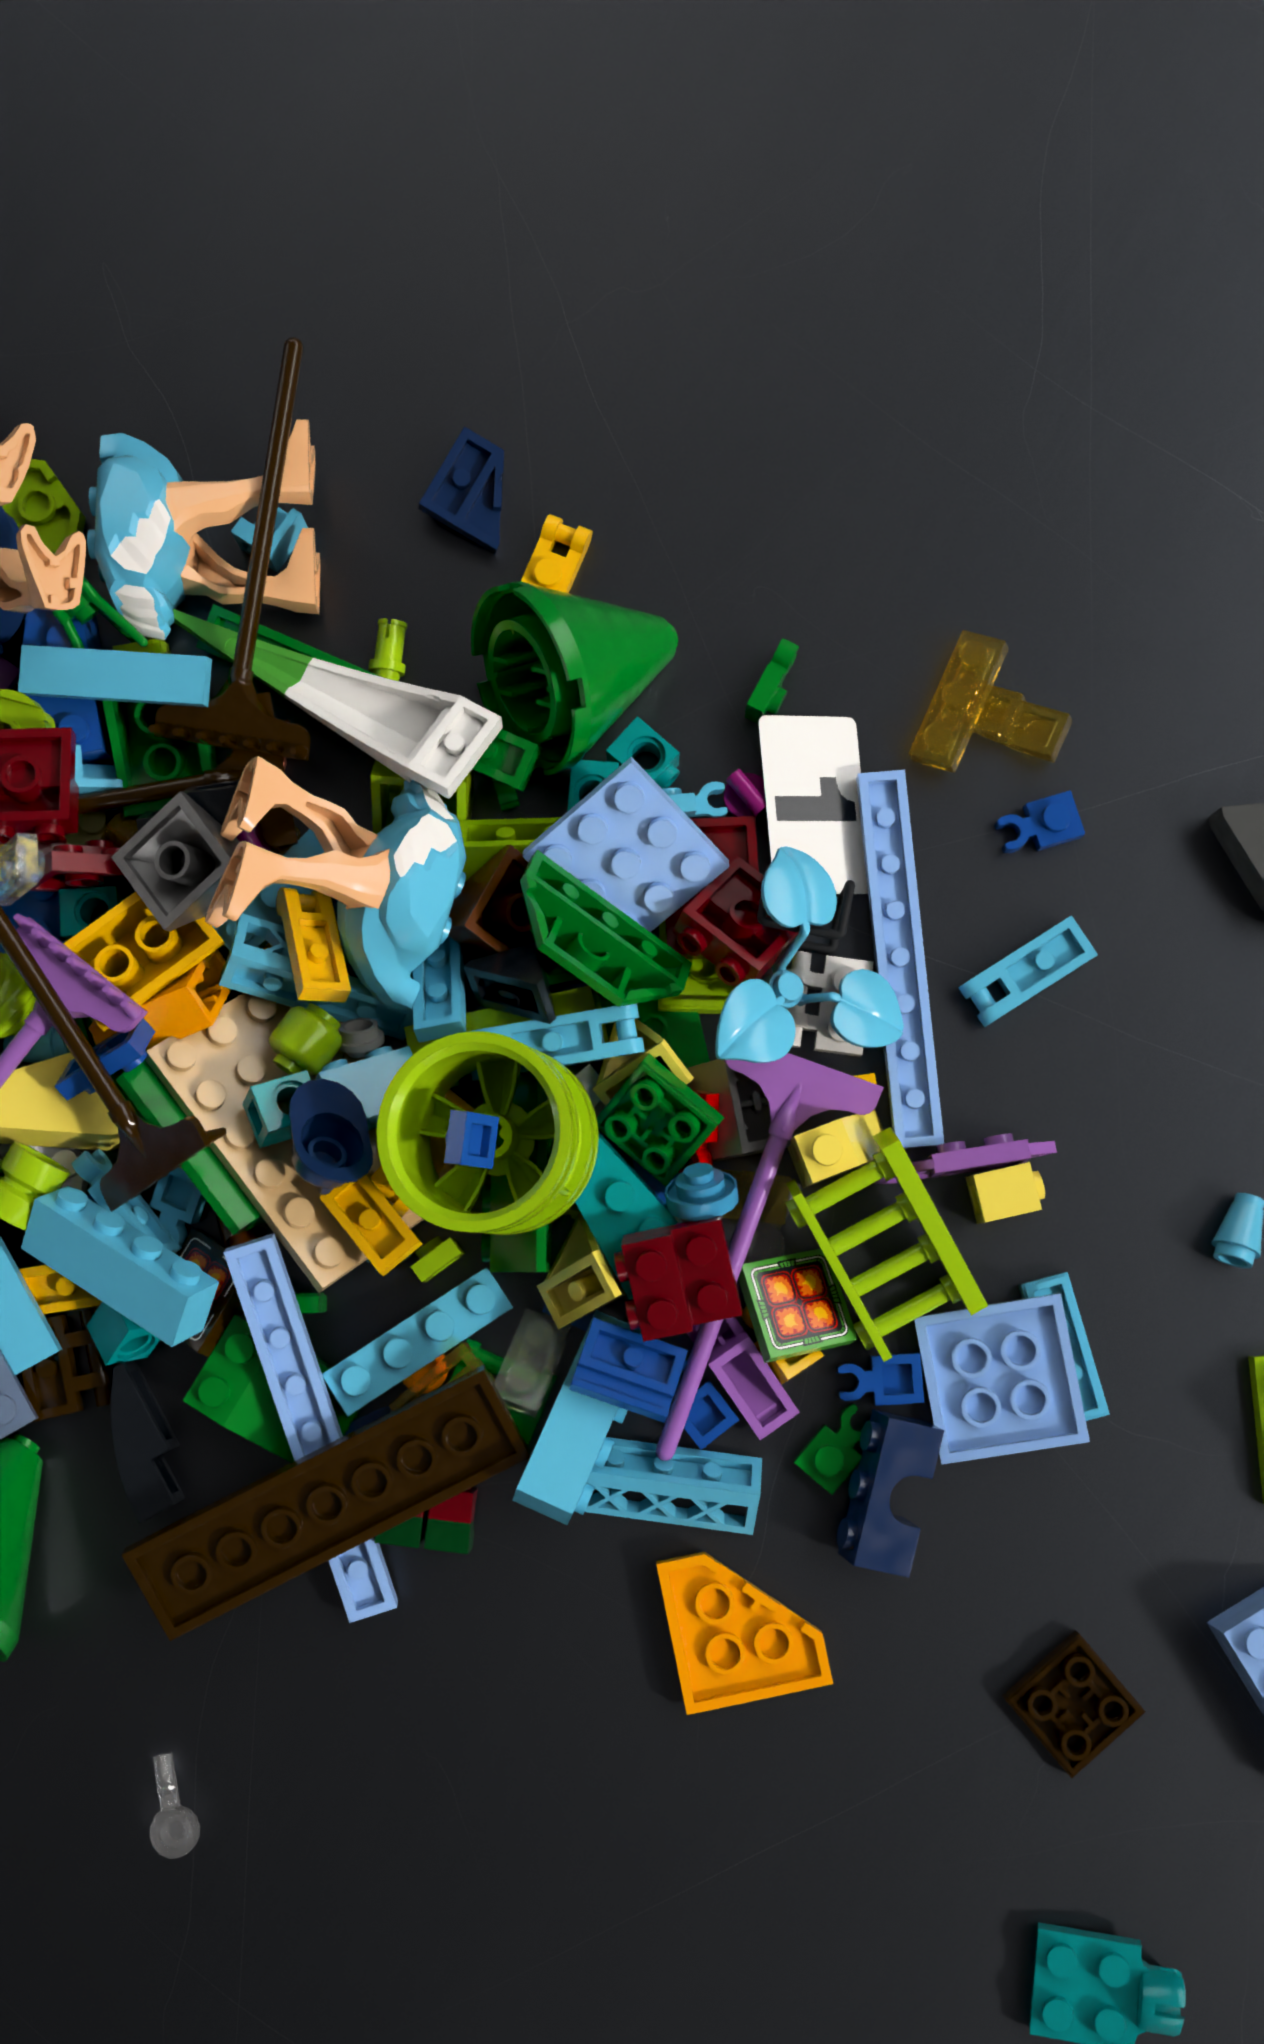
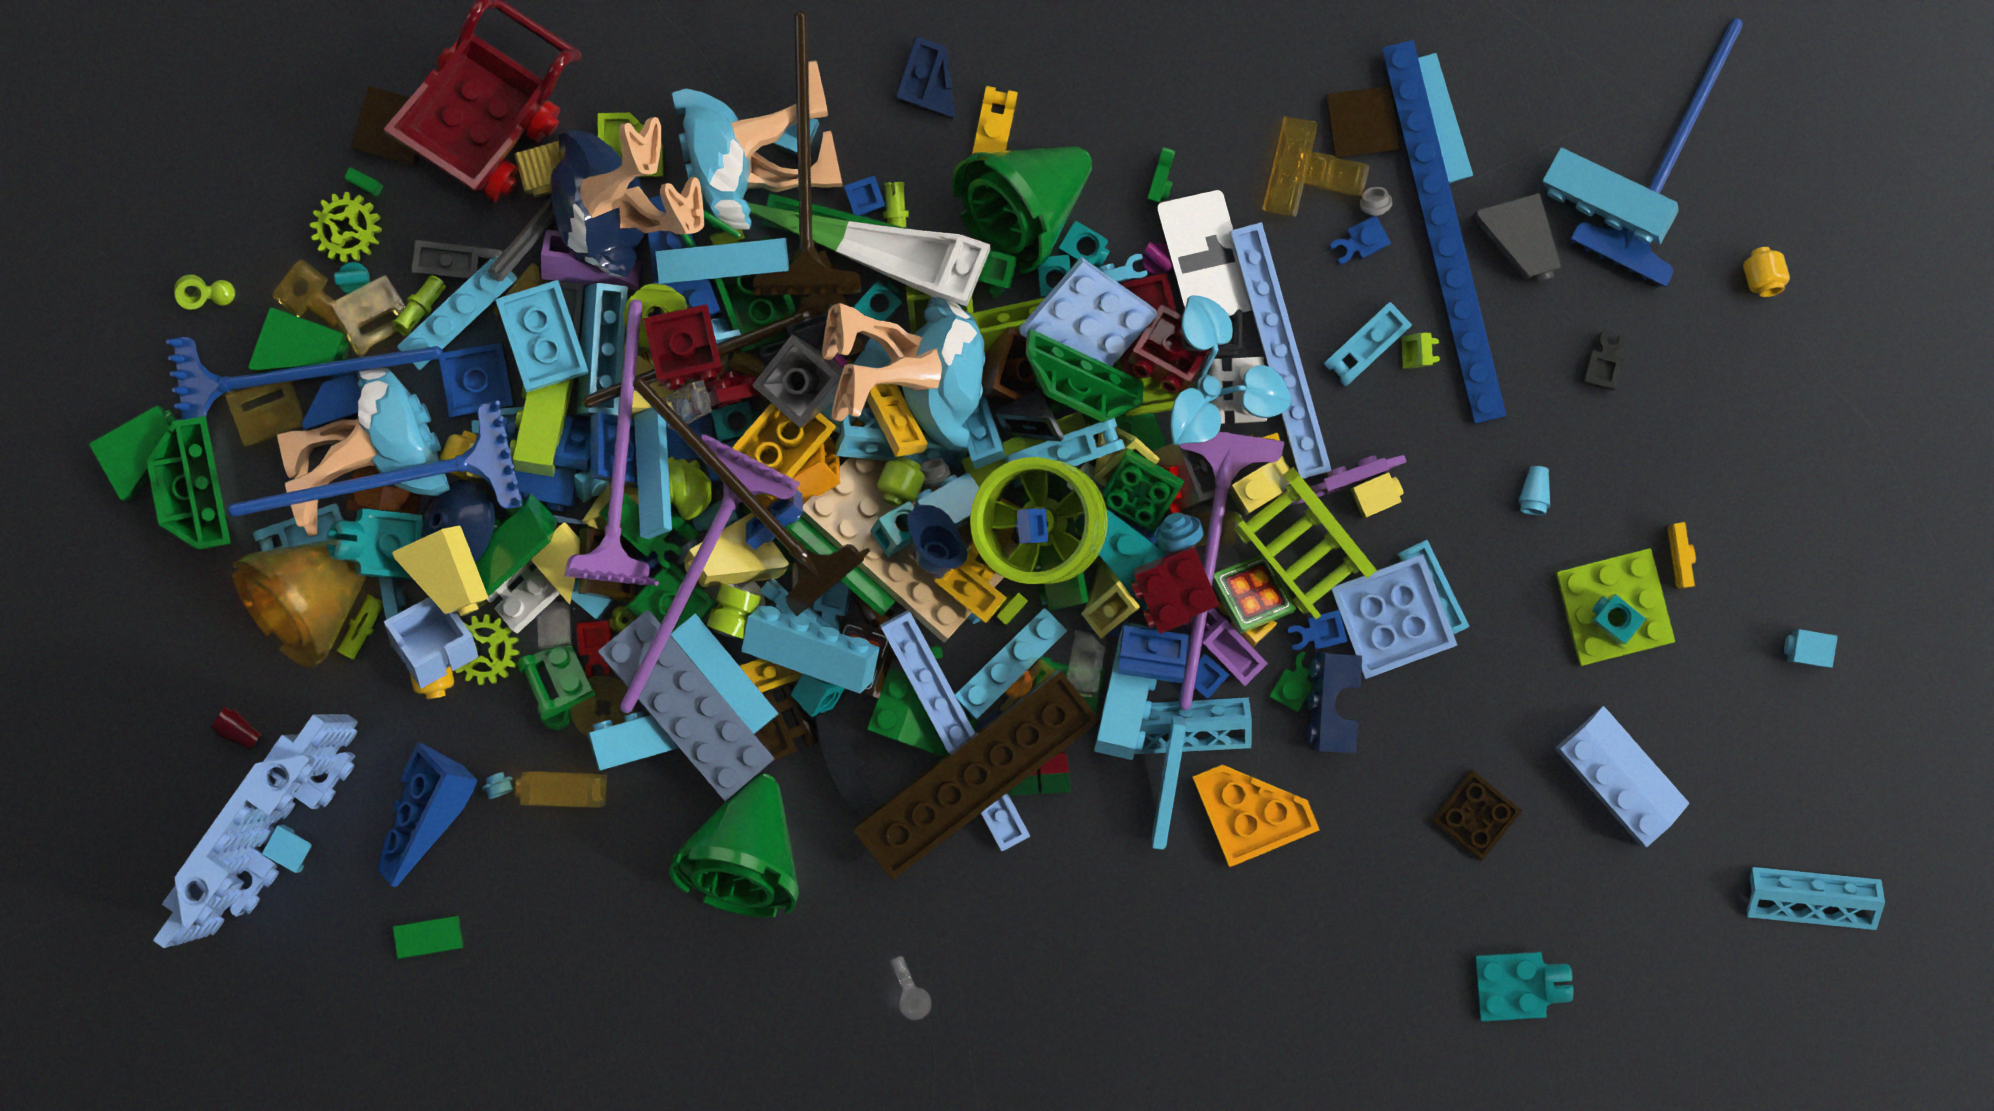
camera: 20 degrees left, 5 degrees up
none -> blue plate [844,175,885,216]
none -> teal brick [853,280,903,322]
none -> medium azure tile [1151,715,1186,850]
none -> dark brown tile [1326,85,1400,159]
none -> light grey plate [1360,187,1392,216]
none -> blue plate [1382,40,1507,424]
none -> lime tile [1401,333,1440,369]
none -> medium azure tile [1418,53,1473,184]

